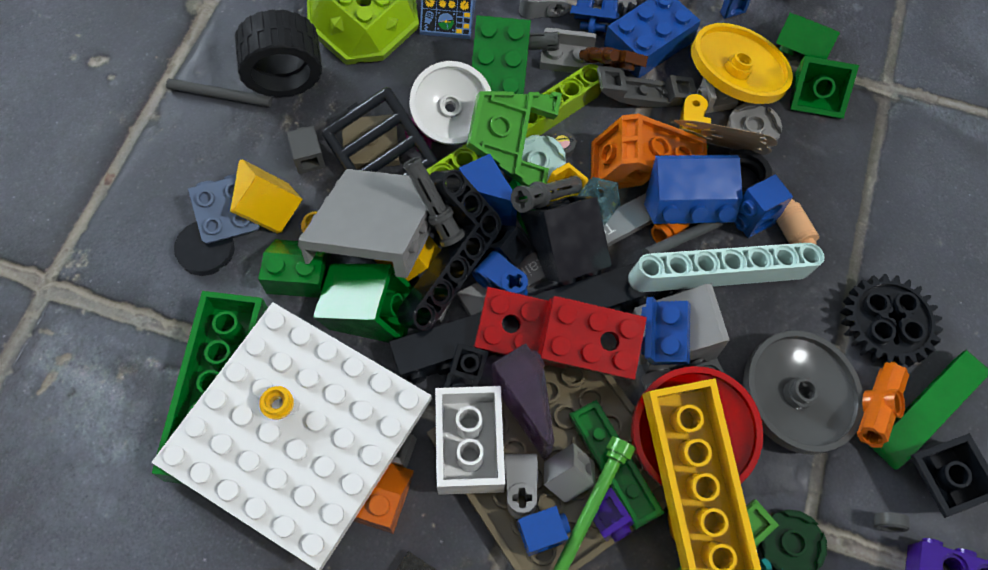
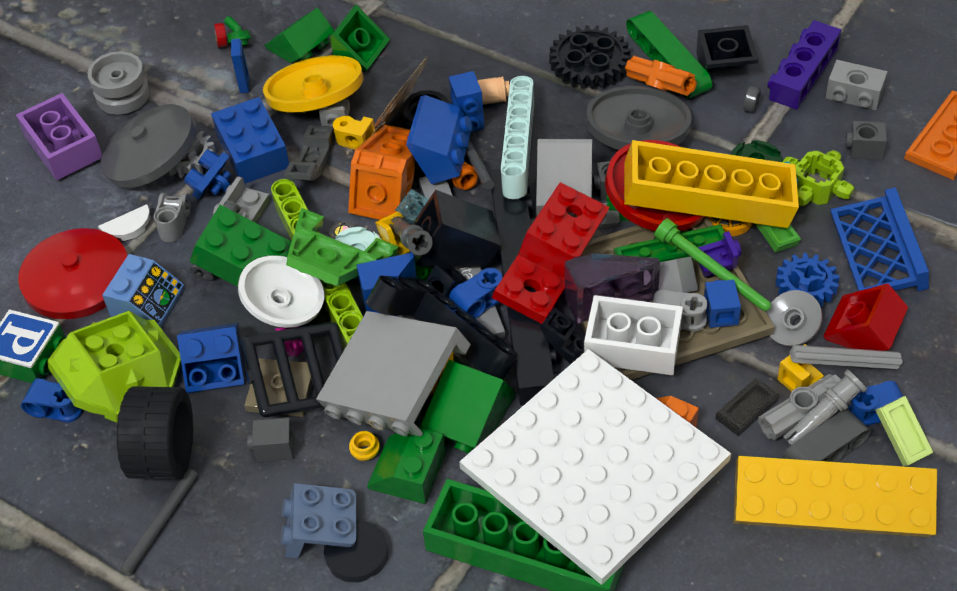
camera: 70 degrees left, 15 degrees down
yellow slope [230,159,303,234] -> none
yellow plate [259,386,294,420] -> none
dark grey pin [403,156,465,247] -> none
reddish brown plate [579,47,648,71] -> none
blue bracket [641,297,691,365] -> none
light grey tile [726,102,782,152] -> none
none -> blue slope [177,323,245,393]

